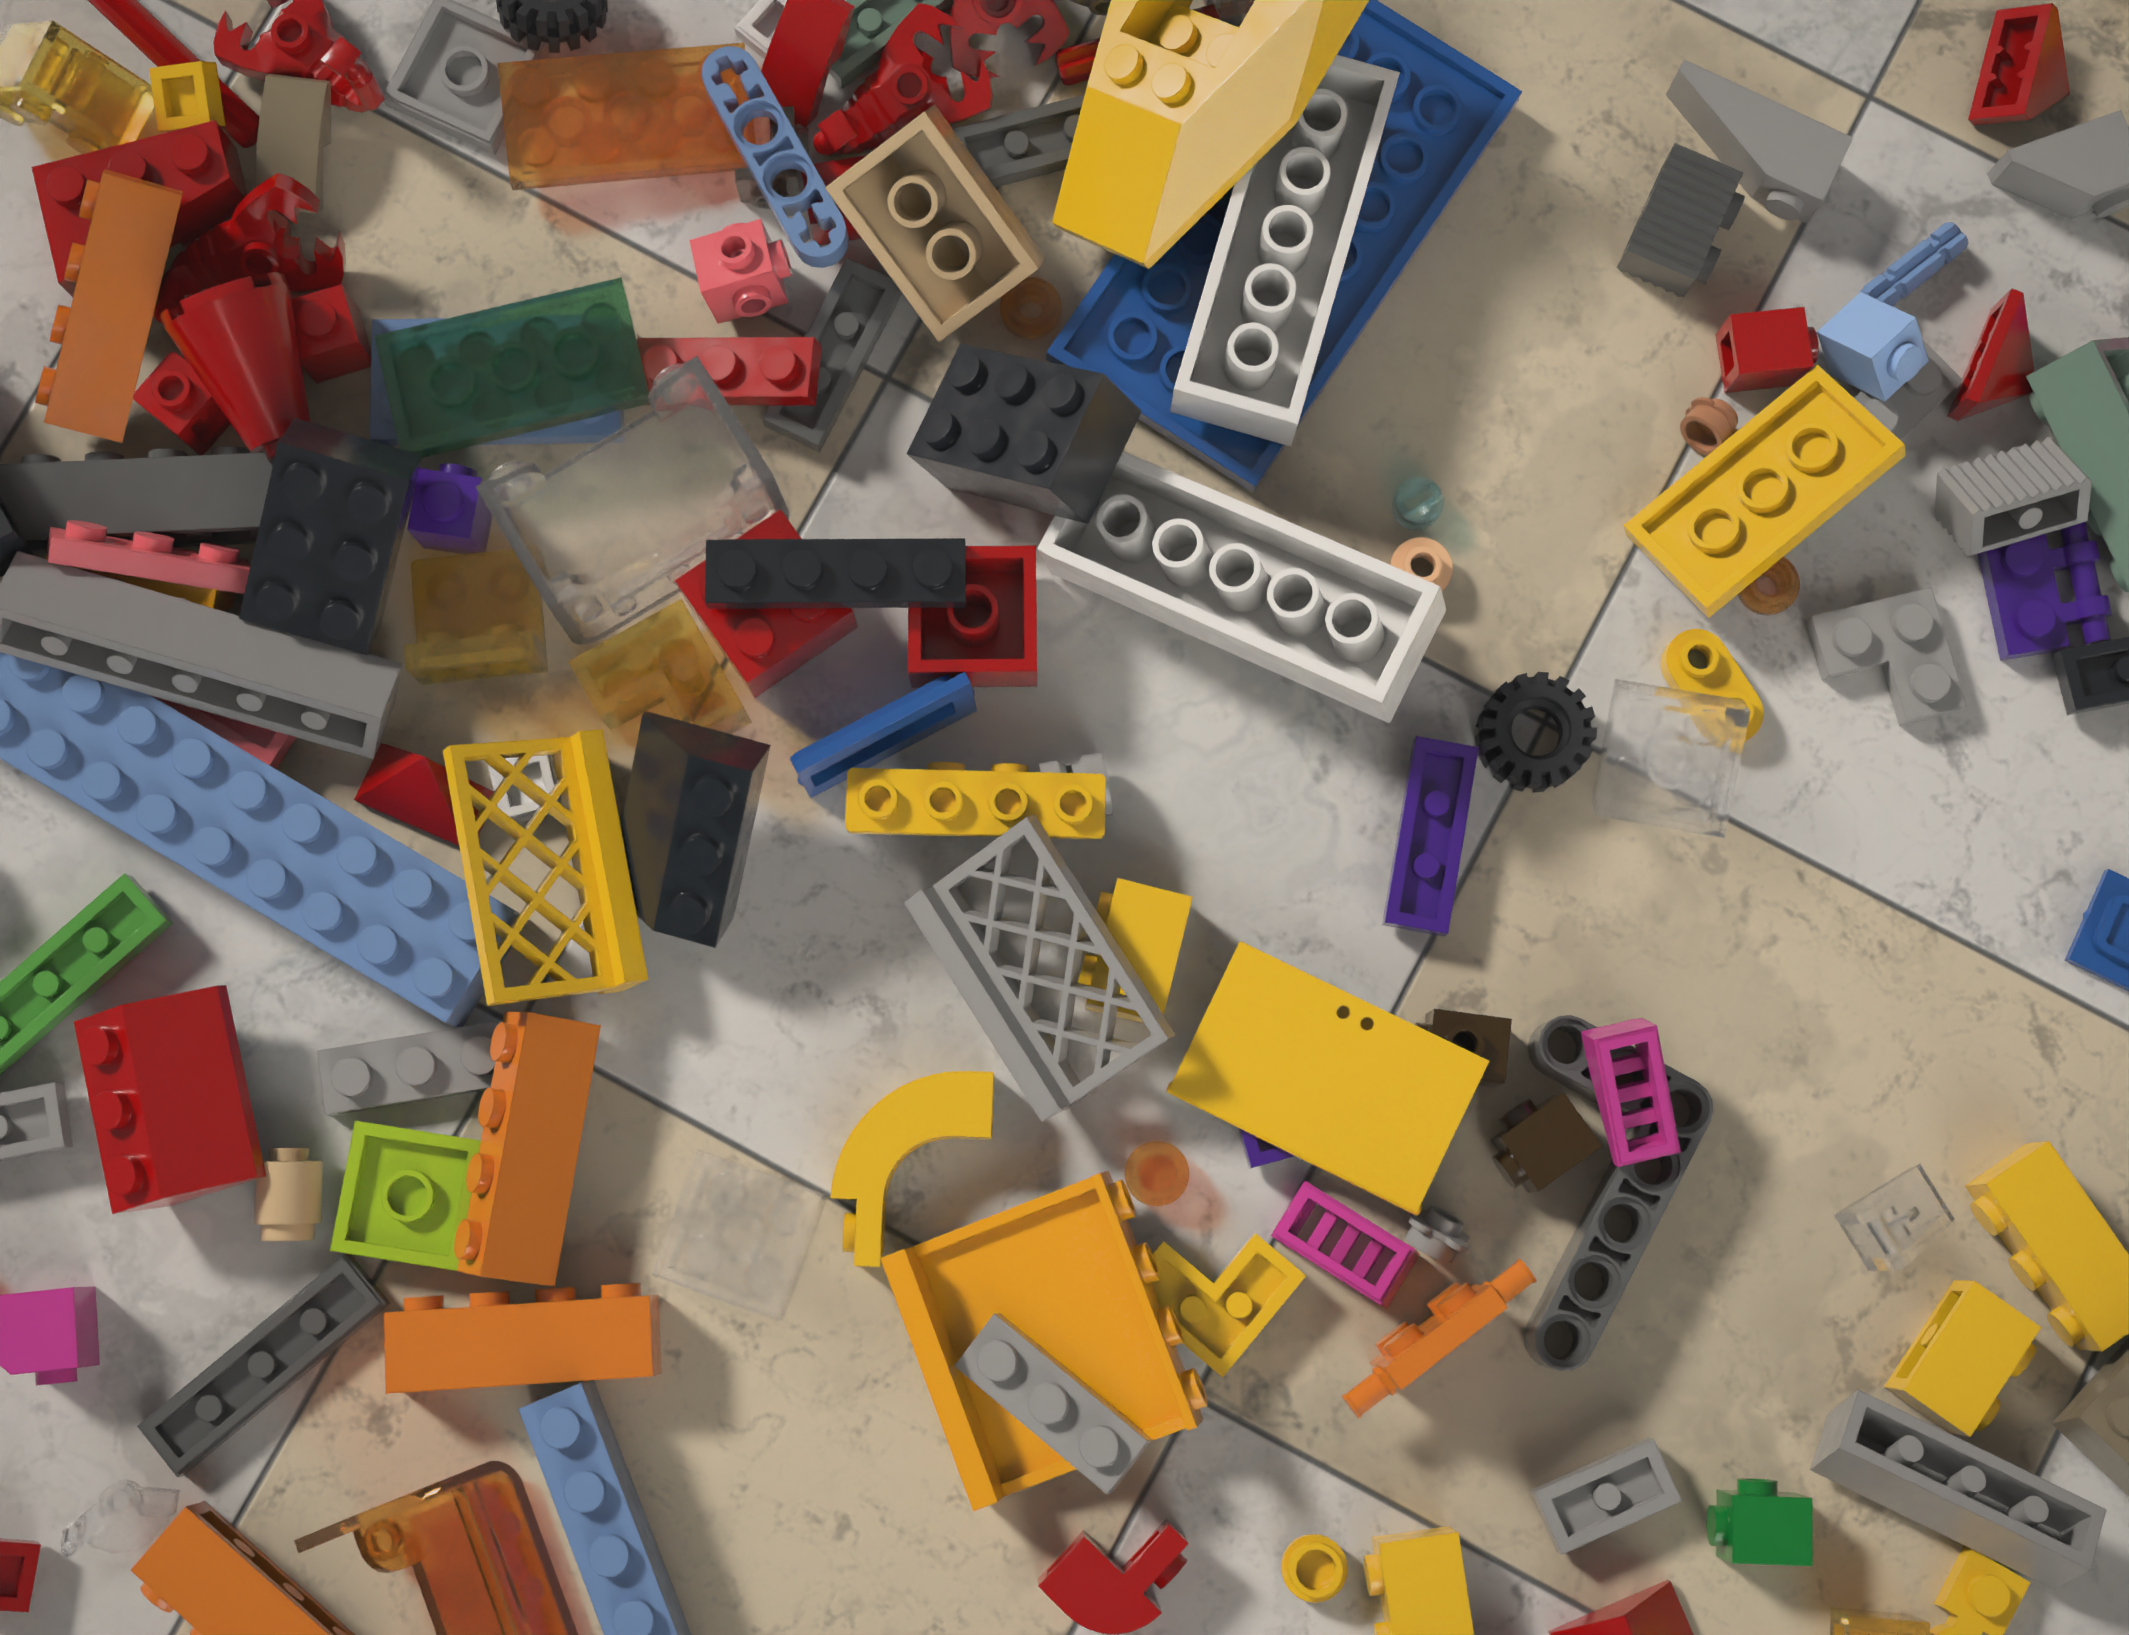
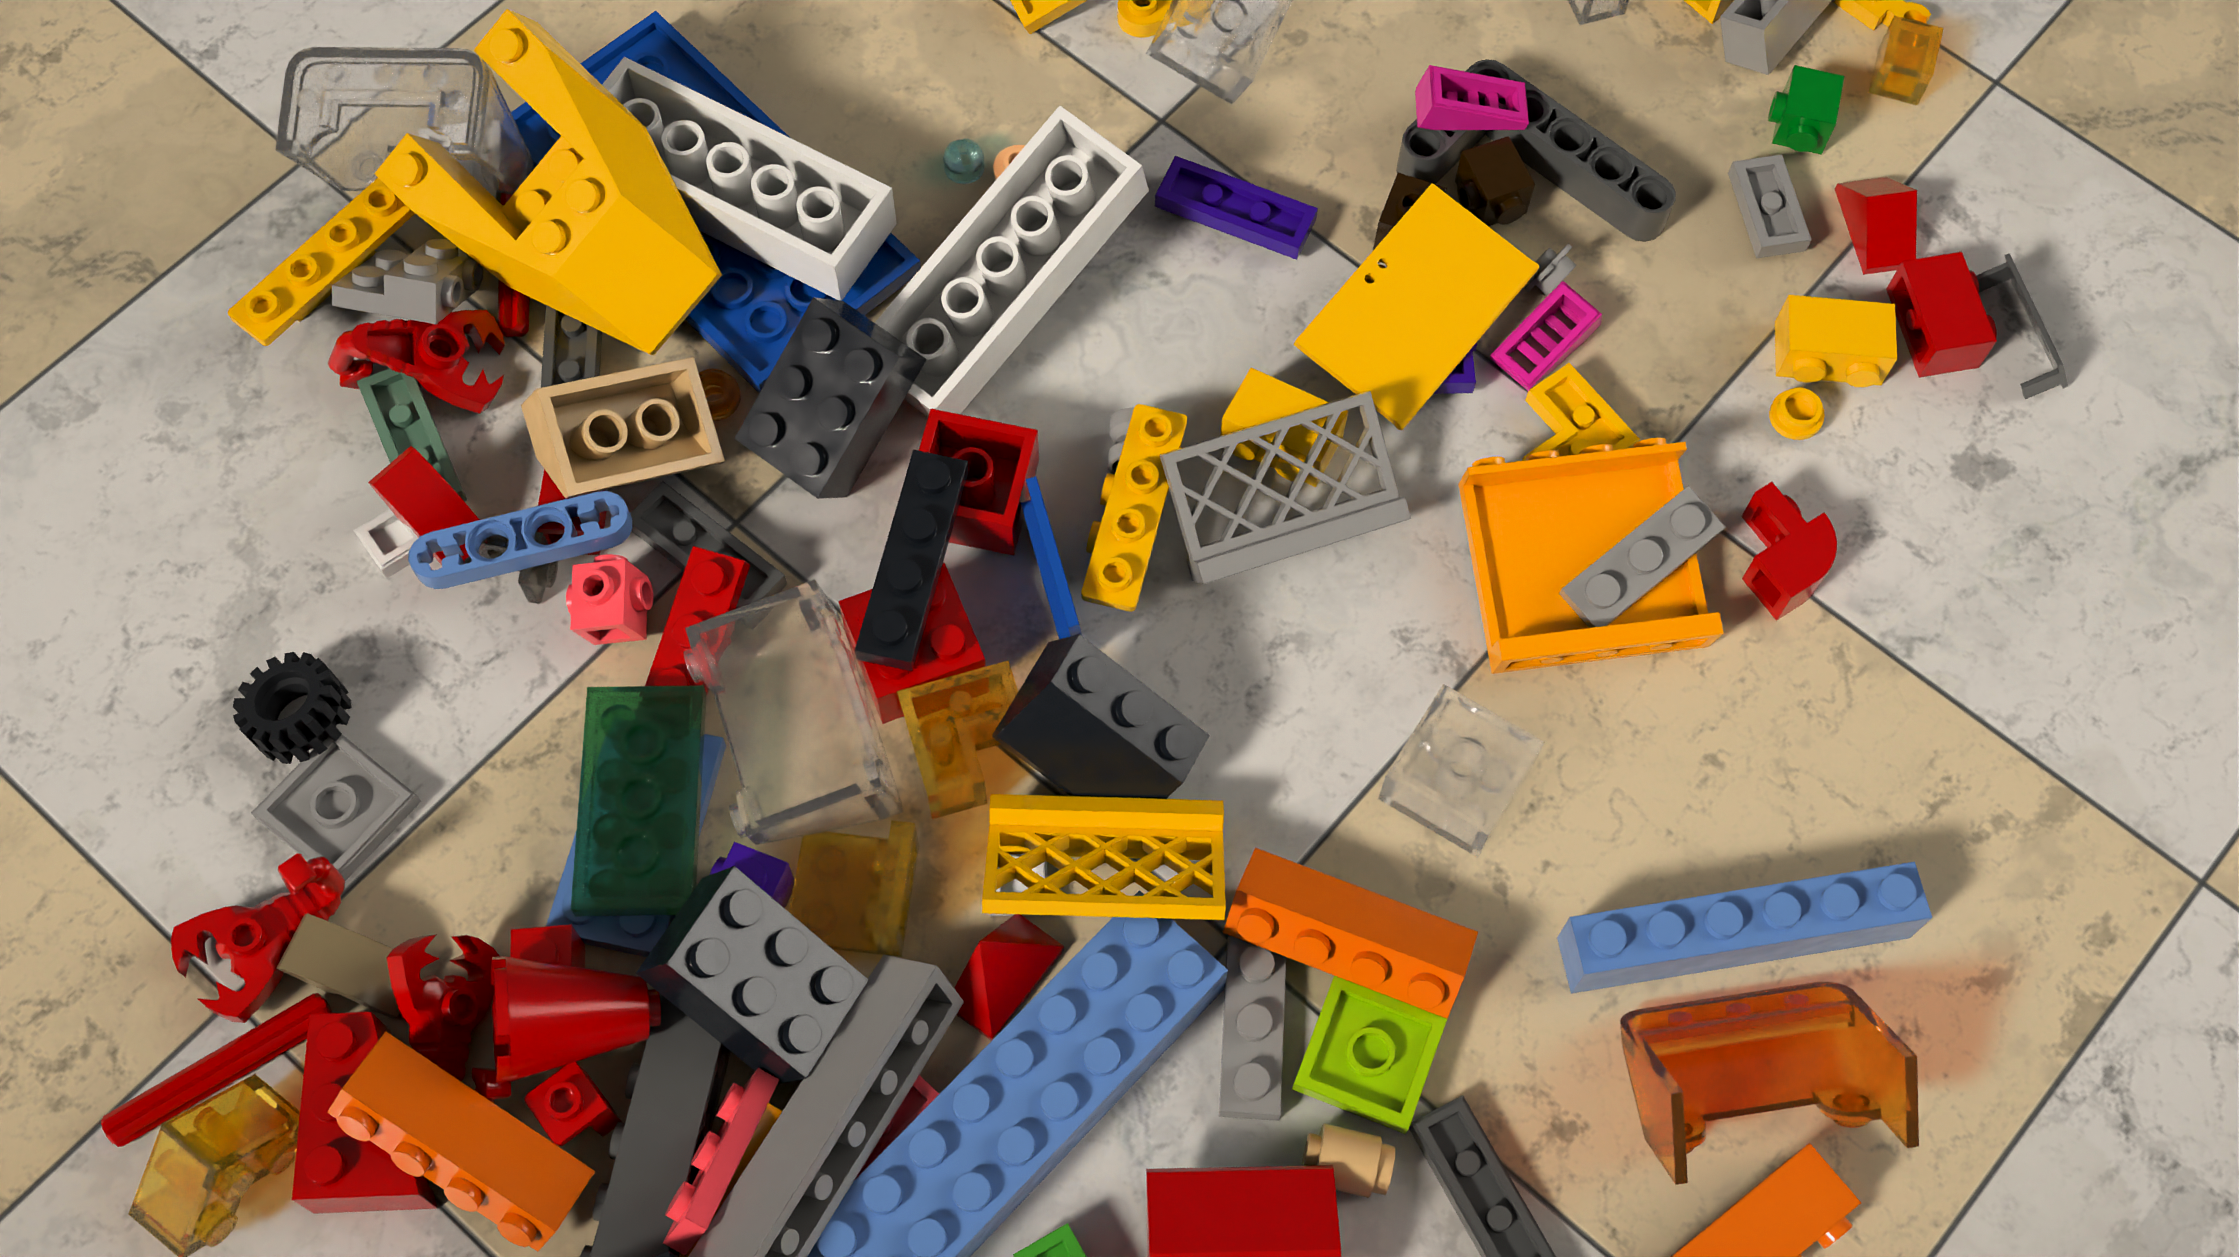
camera: 75 degrees left, 15 degrees down
yellow plate [149,61,225,132] -> none
orange brick [384,1283,662,1394] -> none
clear orange plate [497,42,756,190] -> none
red animal [813,3,993,157] -> none
yellow arch [830,1071,995,1267] -> none
clear orange plate [1124,1141,1189,1206] -> none
orange plate [1342,1259,1537,1419] -> none
black tyre [1475,672,1597,793] -> none

